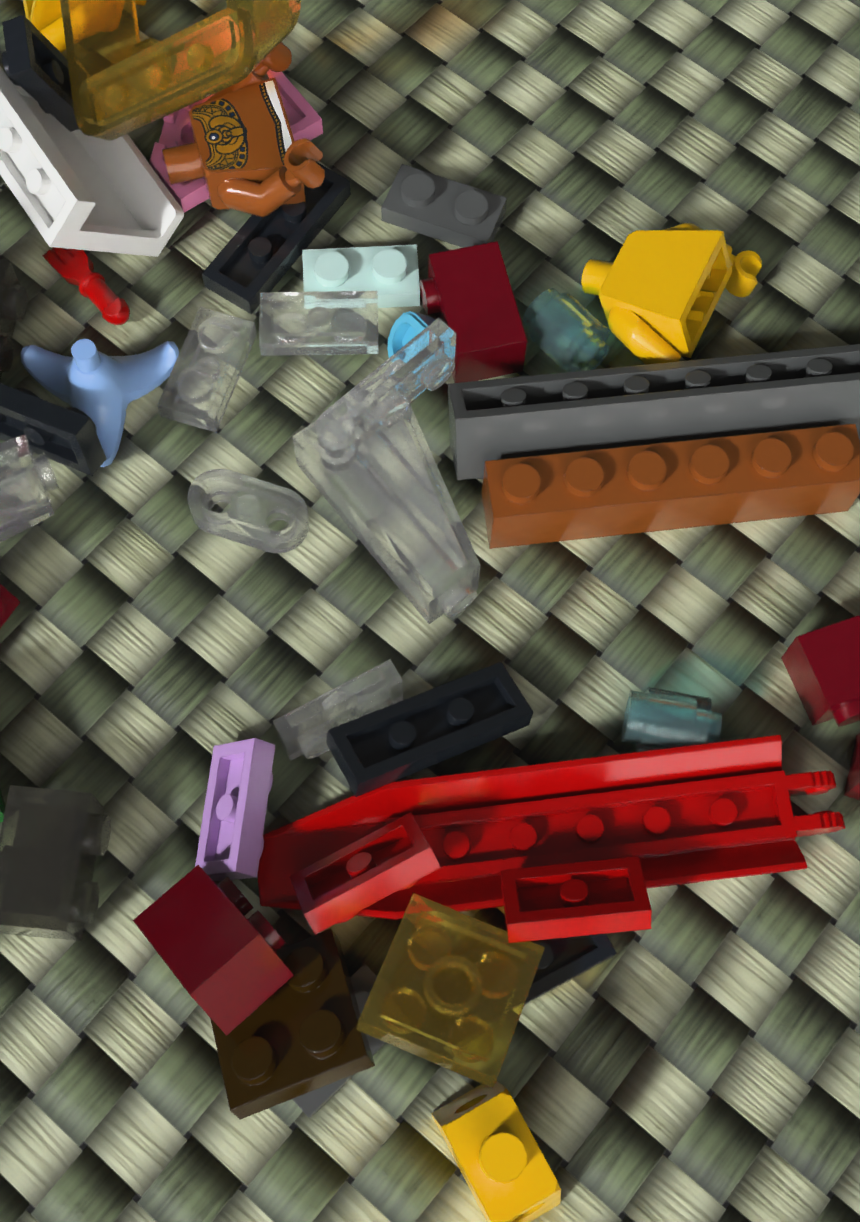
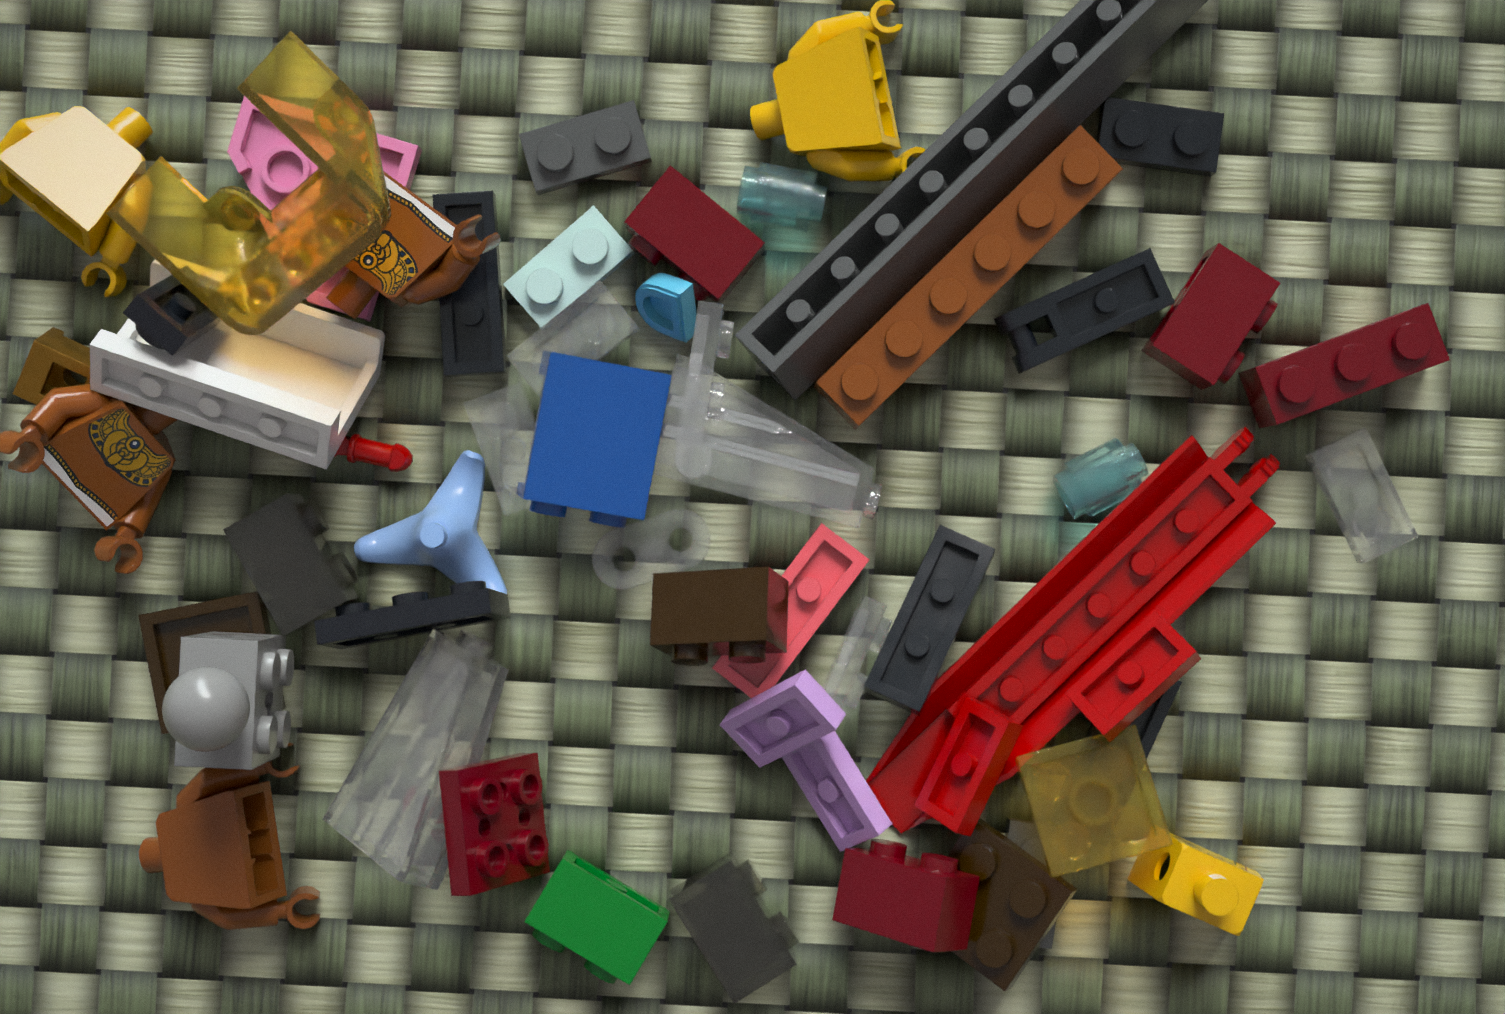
camera: 35 degrees left, 20 degrees up
none -> blue panel [516,350,672,528]
none -> dark brown brick [650,567,789,666]
none -> coral plate [712,523,870,698]
none -> lavender plate [720,669,846,768]
none -> black plate [994,248,1175,374]

